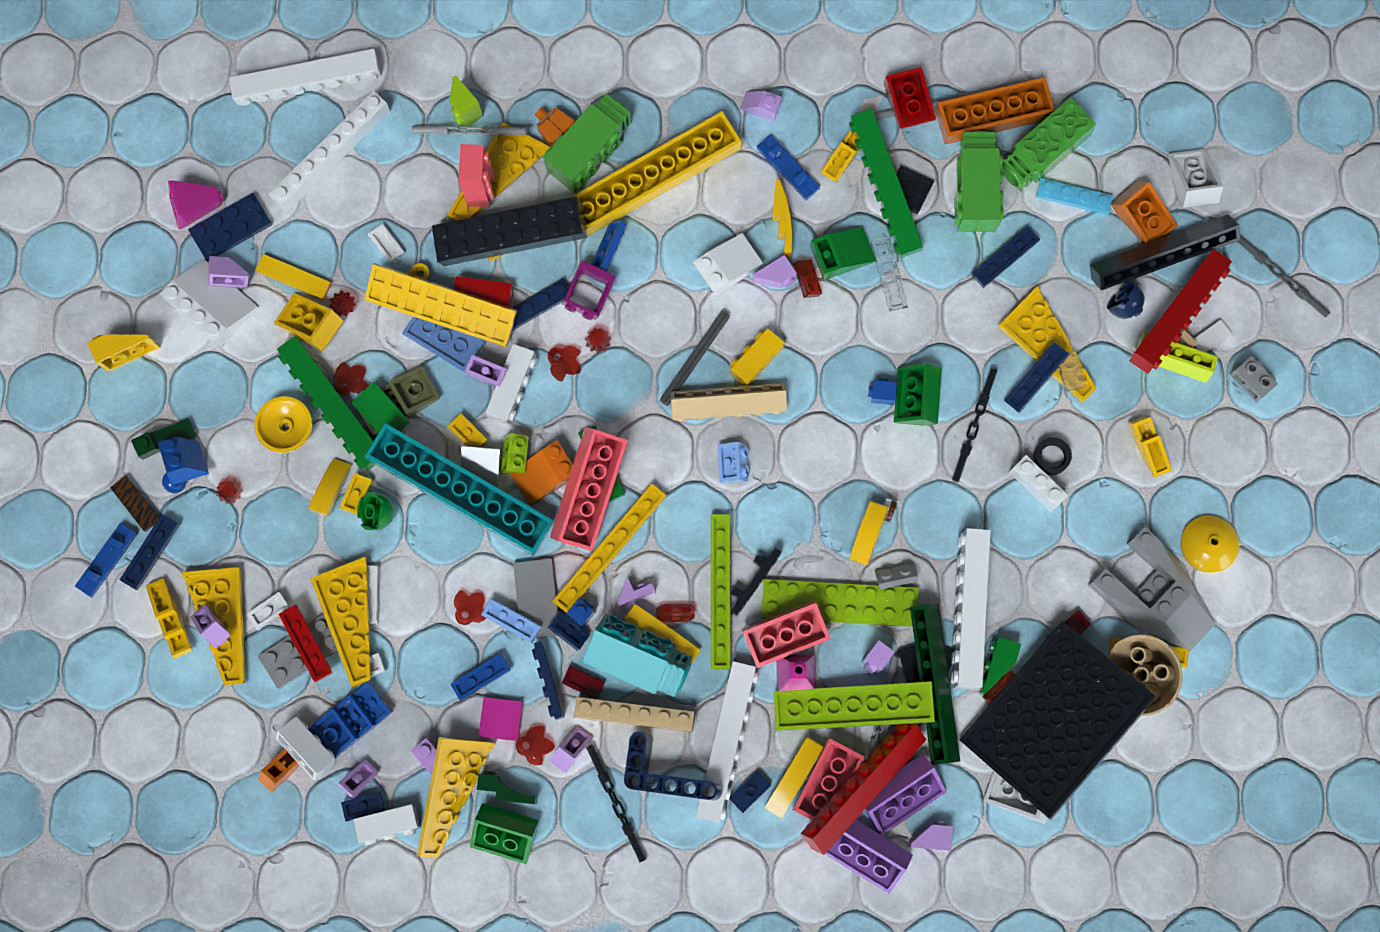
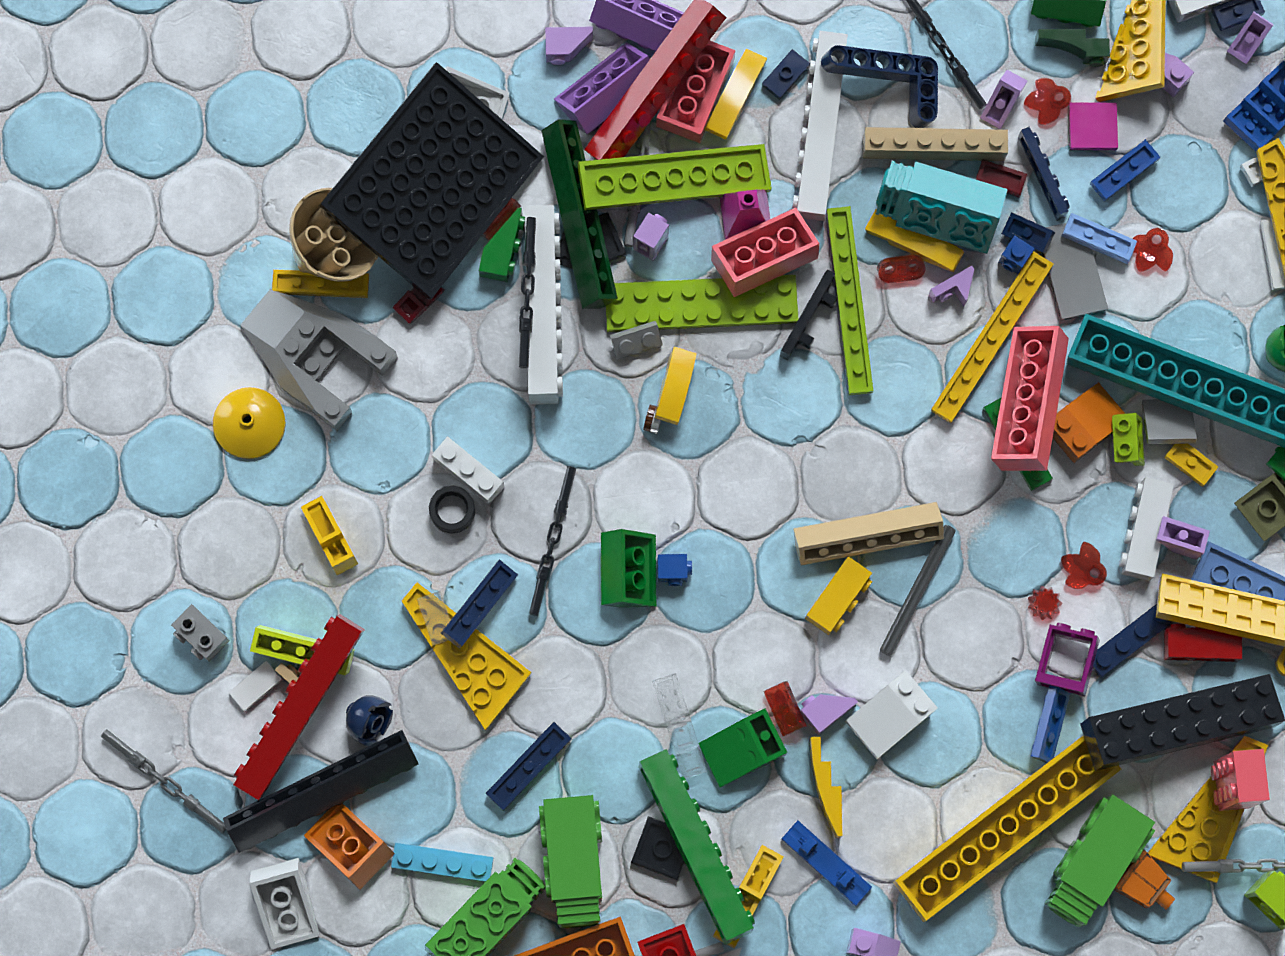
camera: 170 degrees right, 0 degrees up
light blue bracket [718,442,750,483] -> none
none -> black piece [519,217,536,368]

